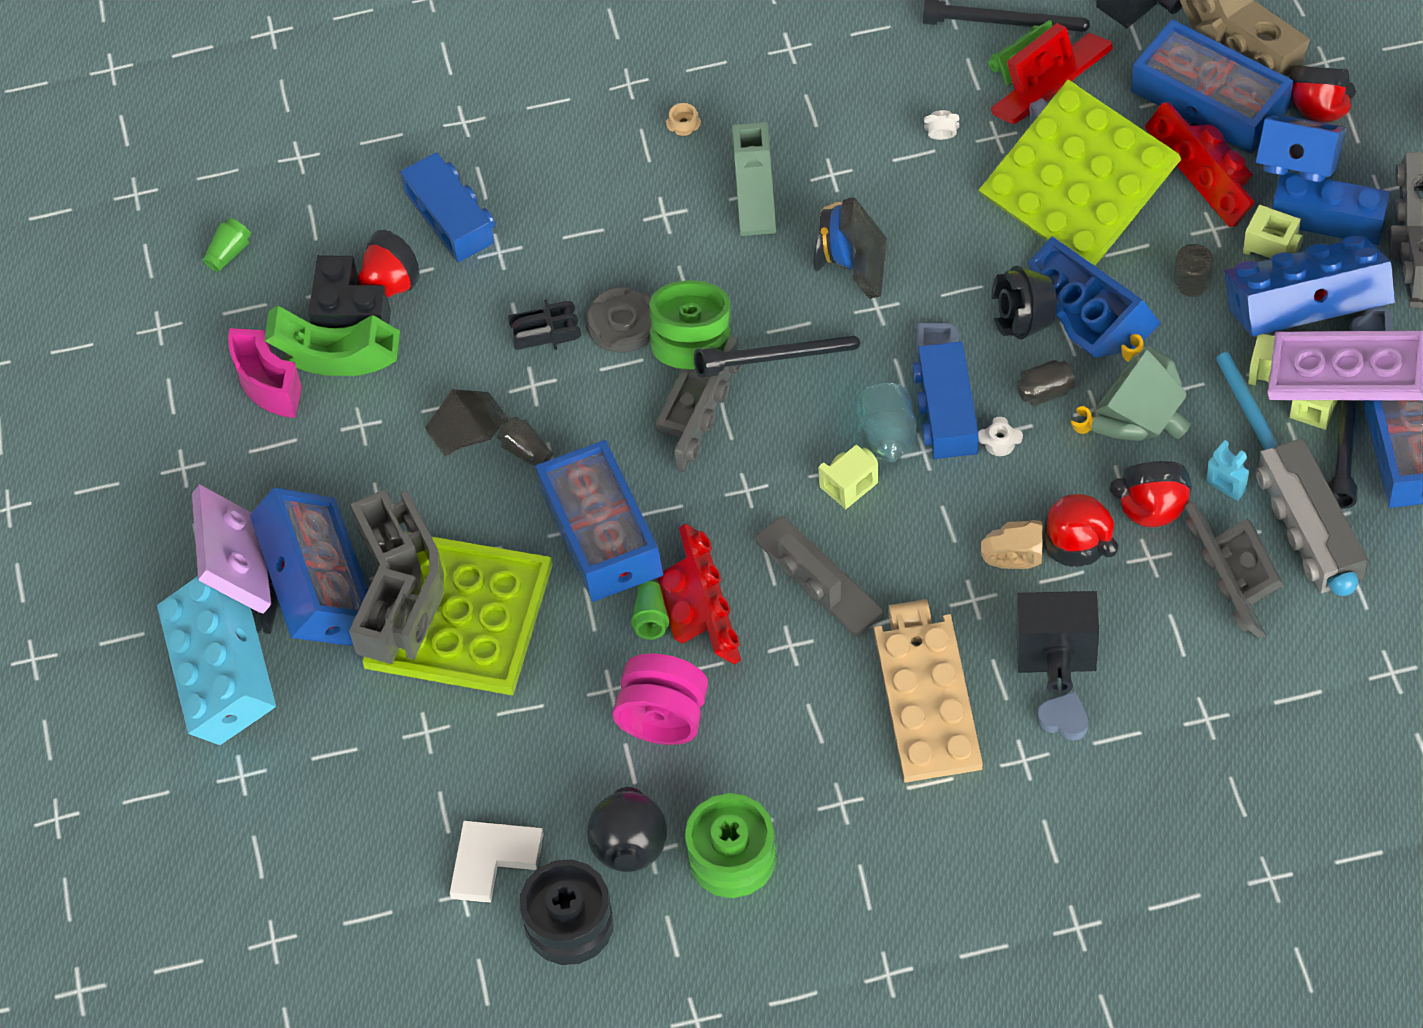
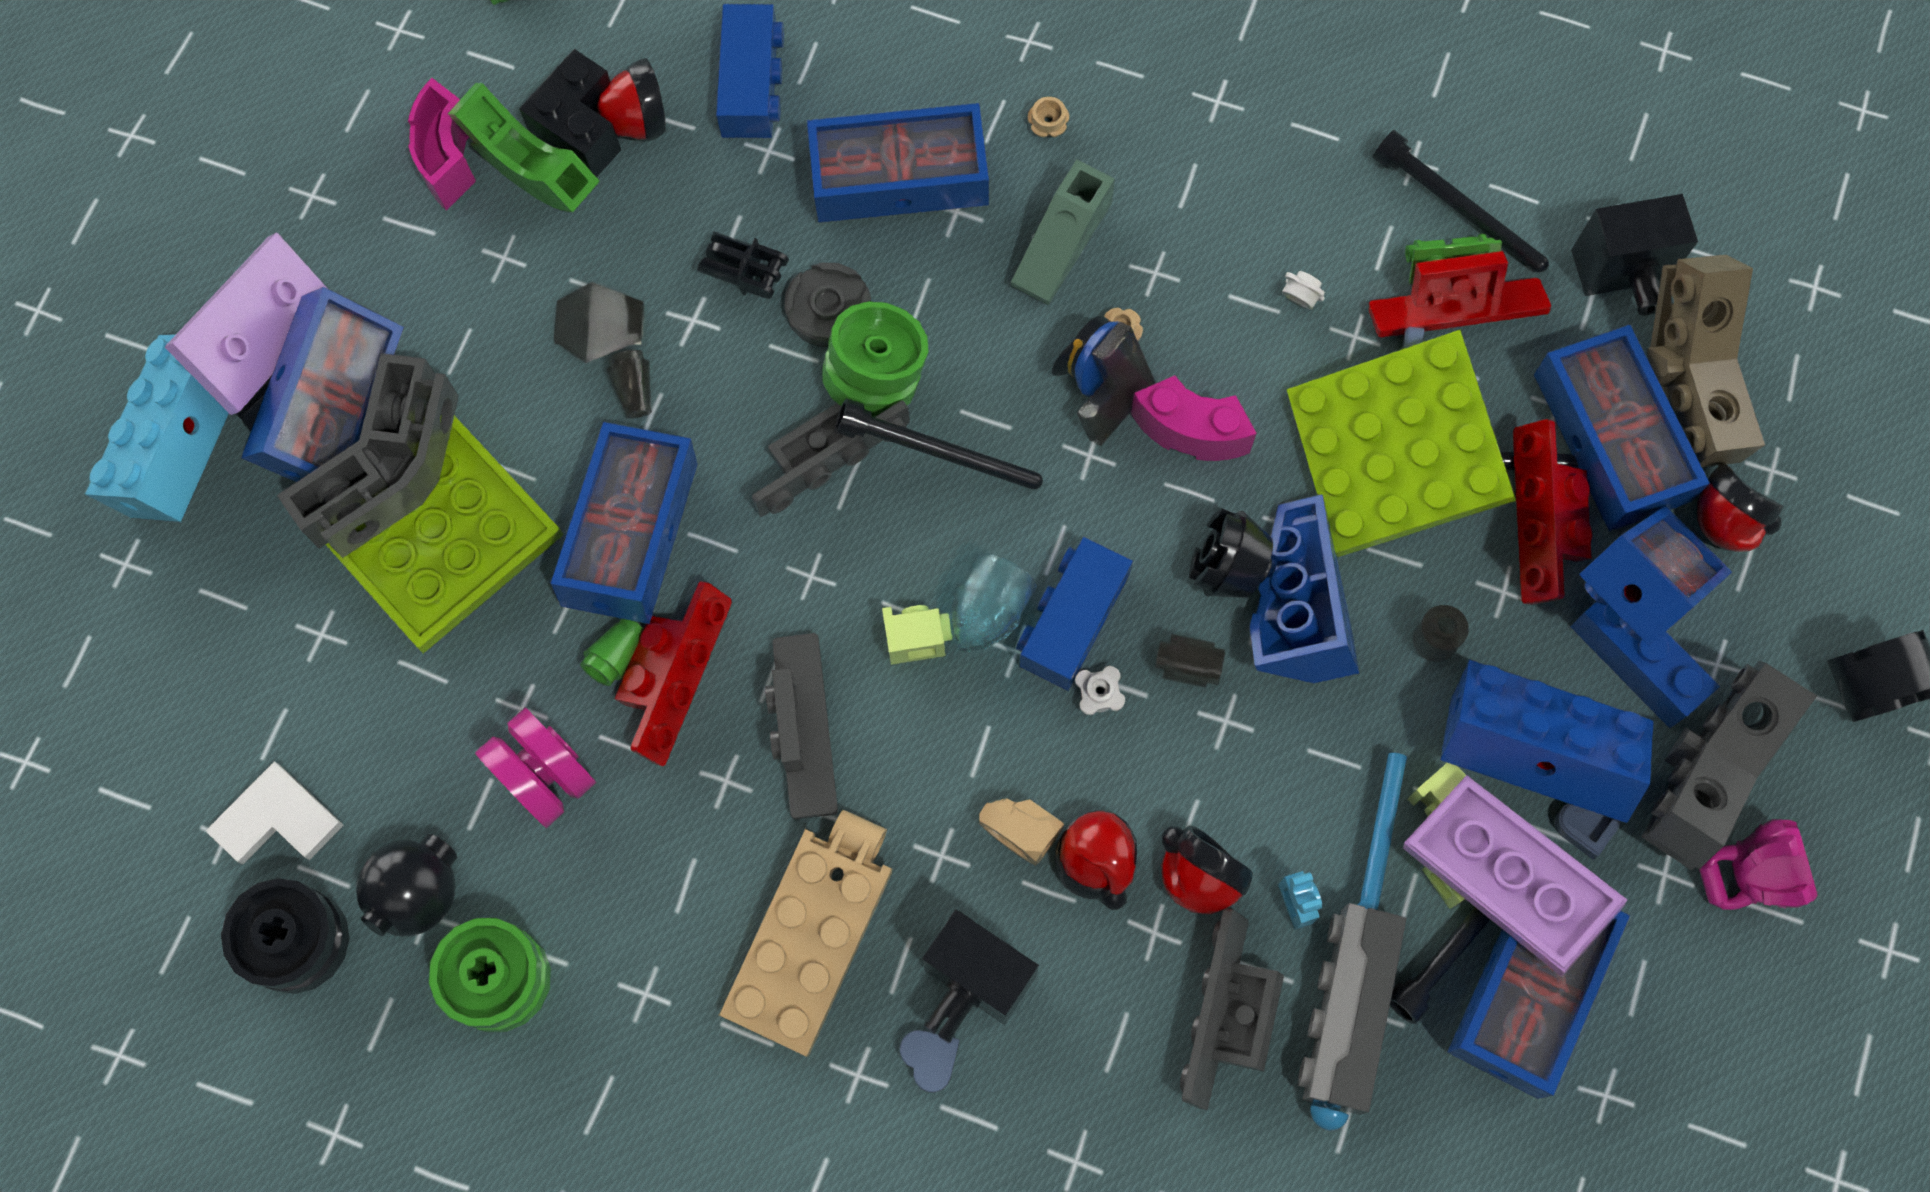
camera: 30 degrees right, 15 degrees up
sand blue tile [916,322,959,358] -> none
torso [1070,334,1191,442] -> none
yellowish green brick [1243,205,1303,258] -> none
none -> brick [807,103,989,223]
none -> dark pink brick [1131,375,1257,461]

